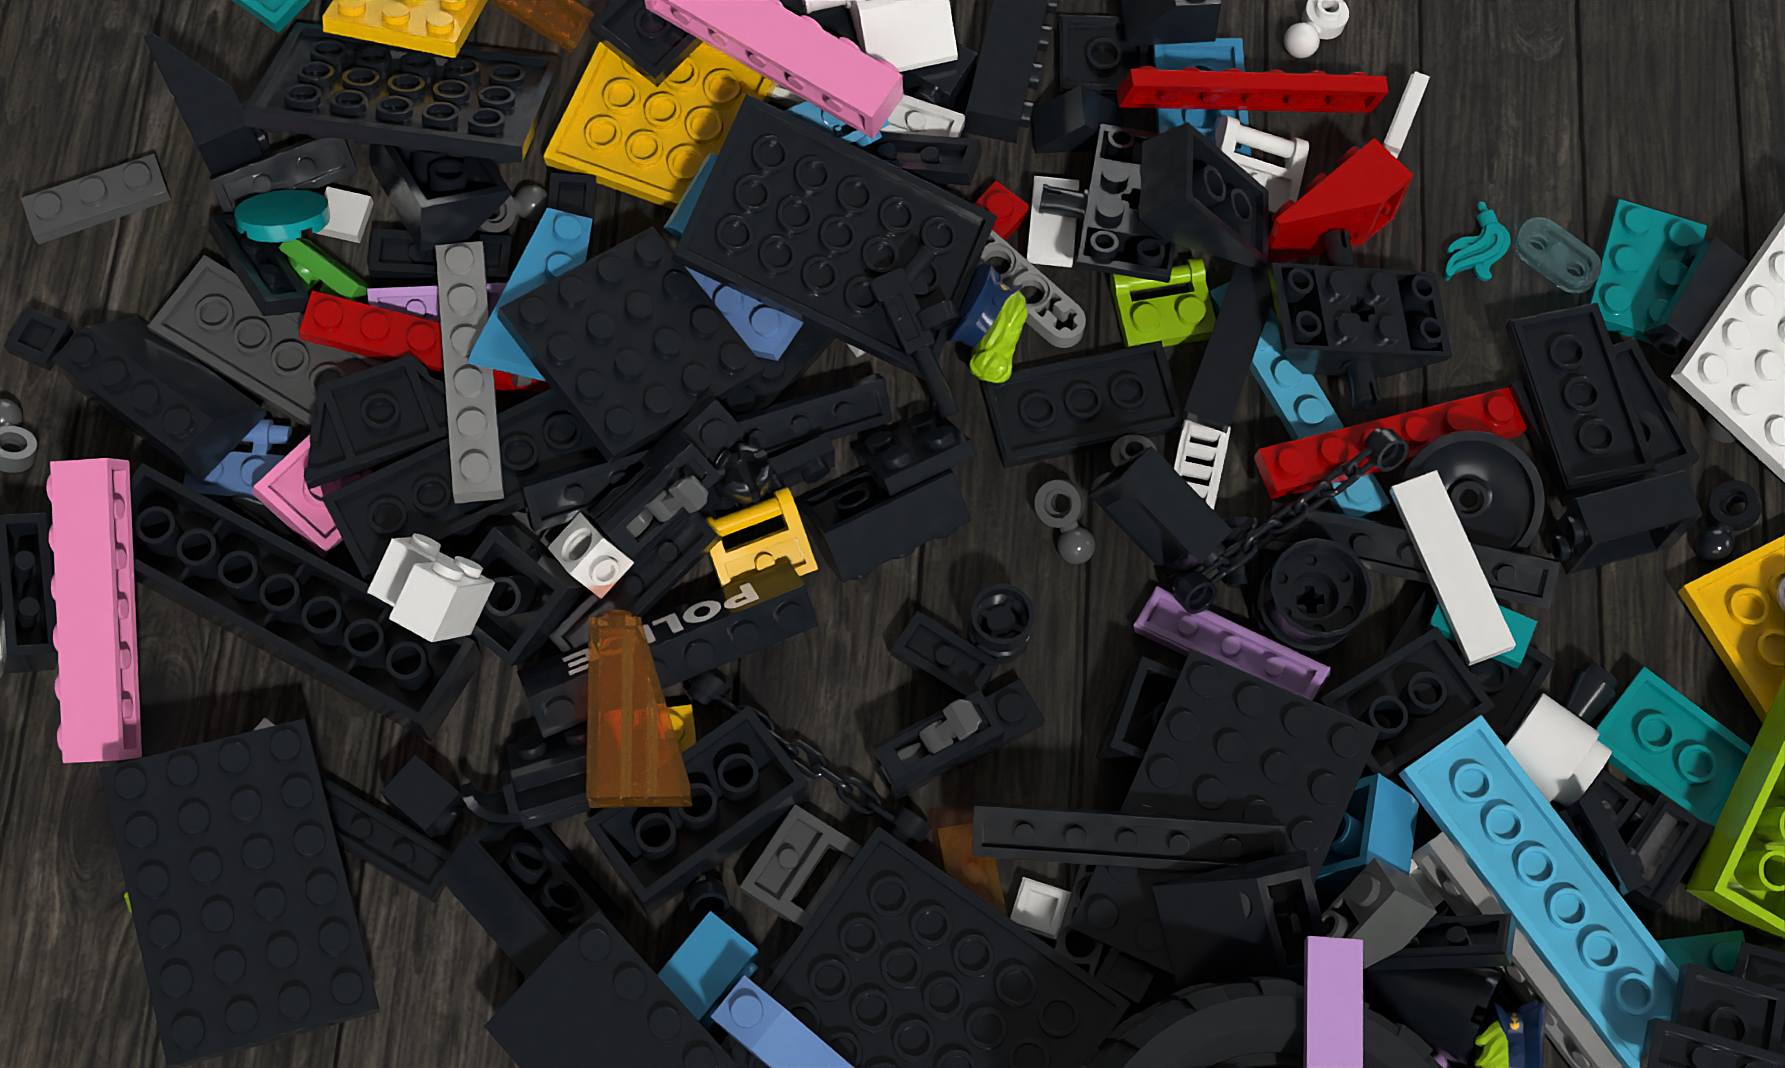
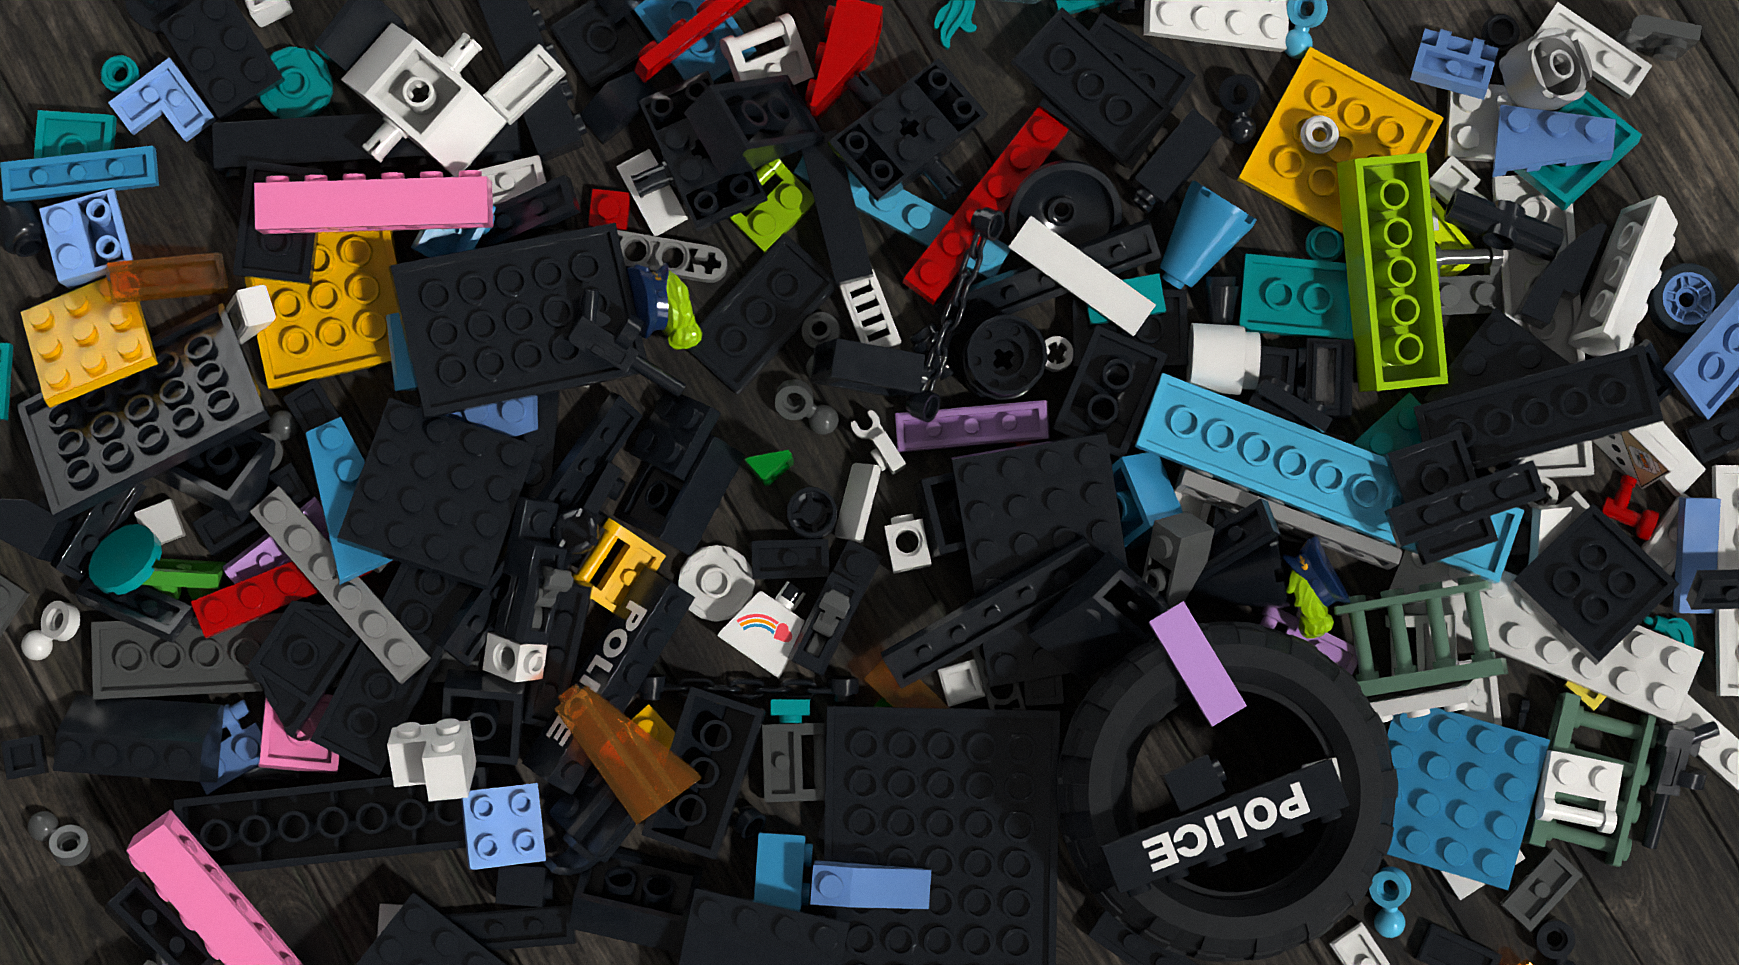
camera: 30 degrees left, 15 degrees up
none -> white plate [21,601,80,660]
none -> white slope [225,285,276,344]
none -> light blue bracket [461,783,546,870]
none -> white tile [483,44,566,125]
none -> white tile [678,545,755,622]
none -> white torso [717,581,806,678]
none -> green slope [744,450,794,487]
none -> teal plate [771,699,810,723]
none -> white slope [834,463,881,543]
none -> white plate [851,410,906,475]
none -> white brick [884,514,931,574]
none -> white bush [1045,336,1073,372]
none -> dark azure cone [1160,180,1257,289]
none -> teal plate [1305,225,1344,262]

